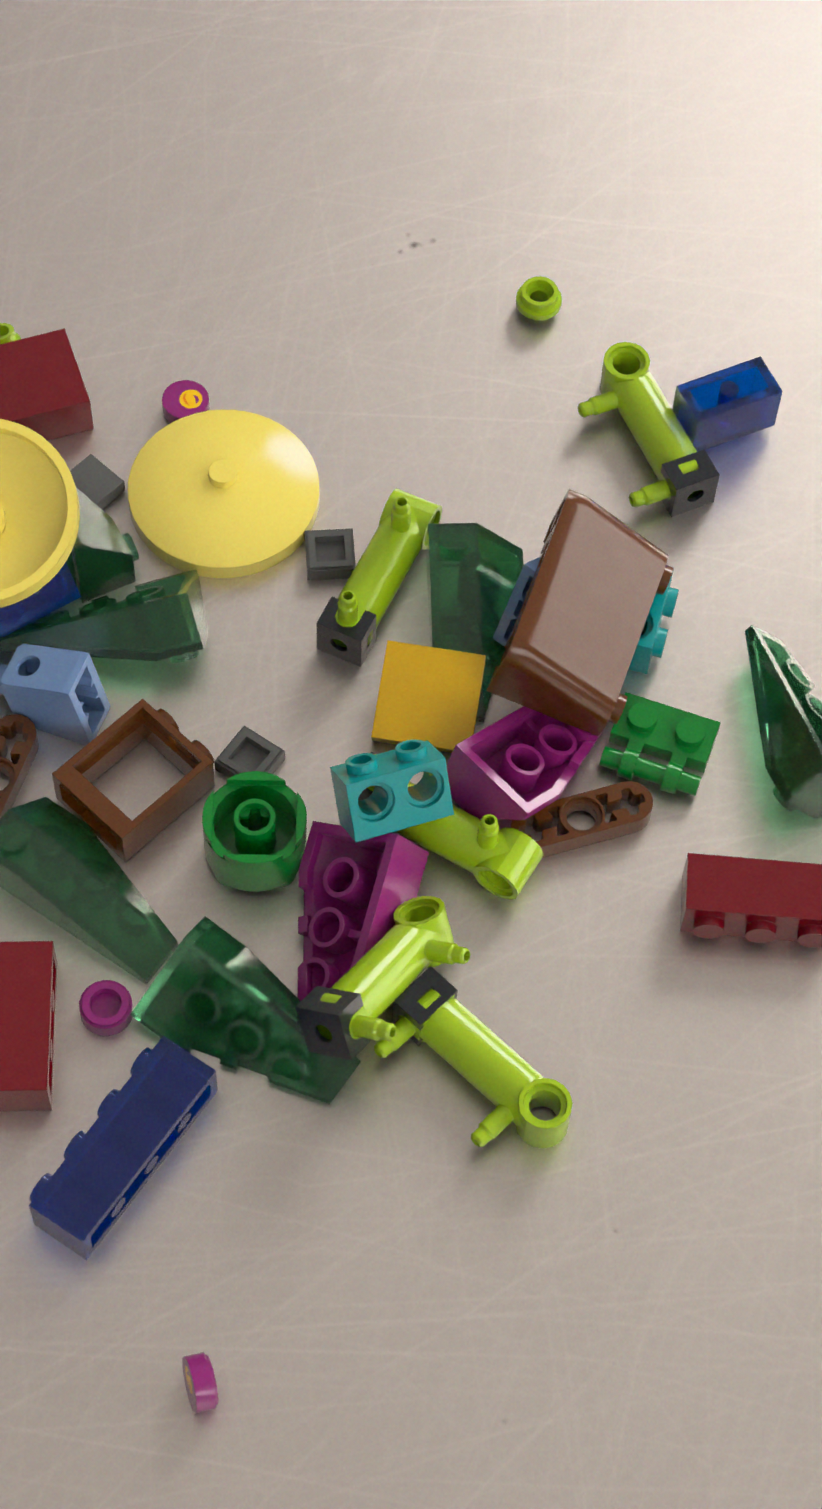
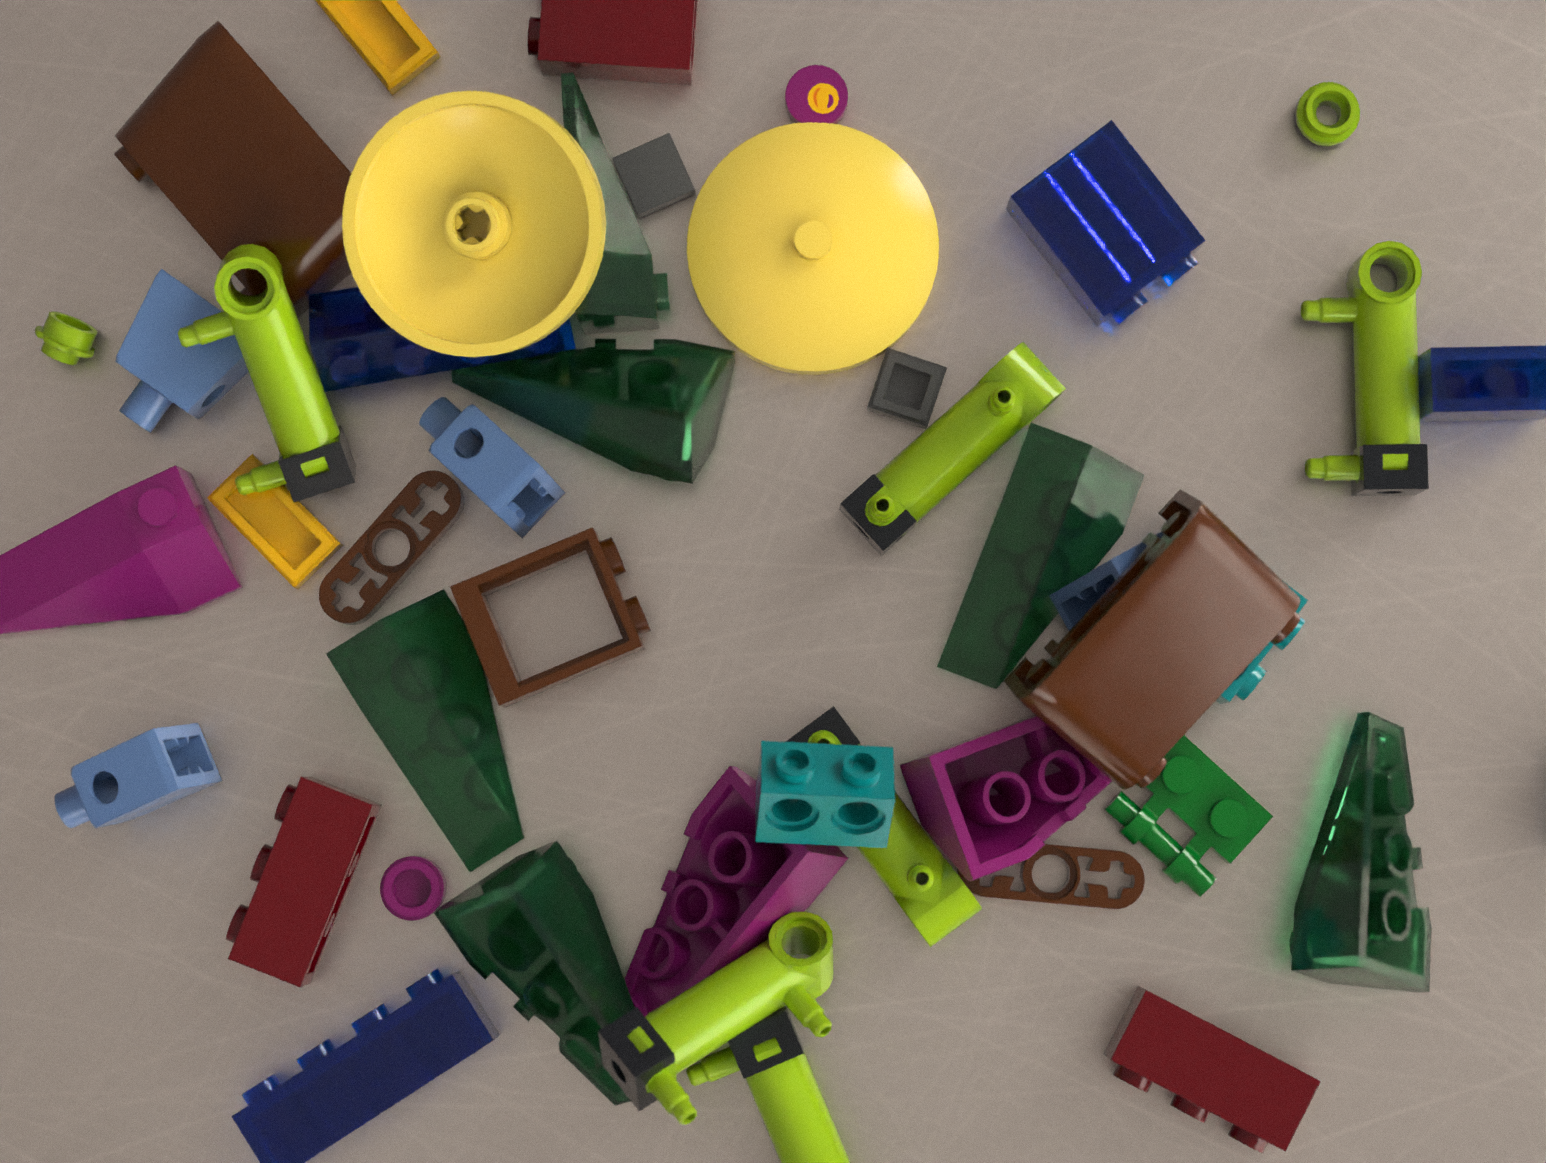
camera: 30 degrees right, 25 degrees up
green brick [202,771,307,892] -> none
dark grey tile [214,726,285,778] -> none
yellow tile [371,640,486,753] -> none
none -> clear blue brick [1006,120,1206,327]

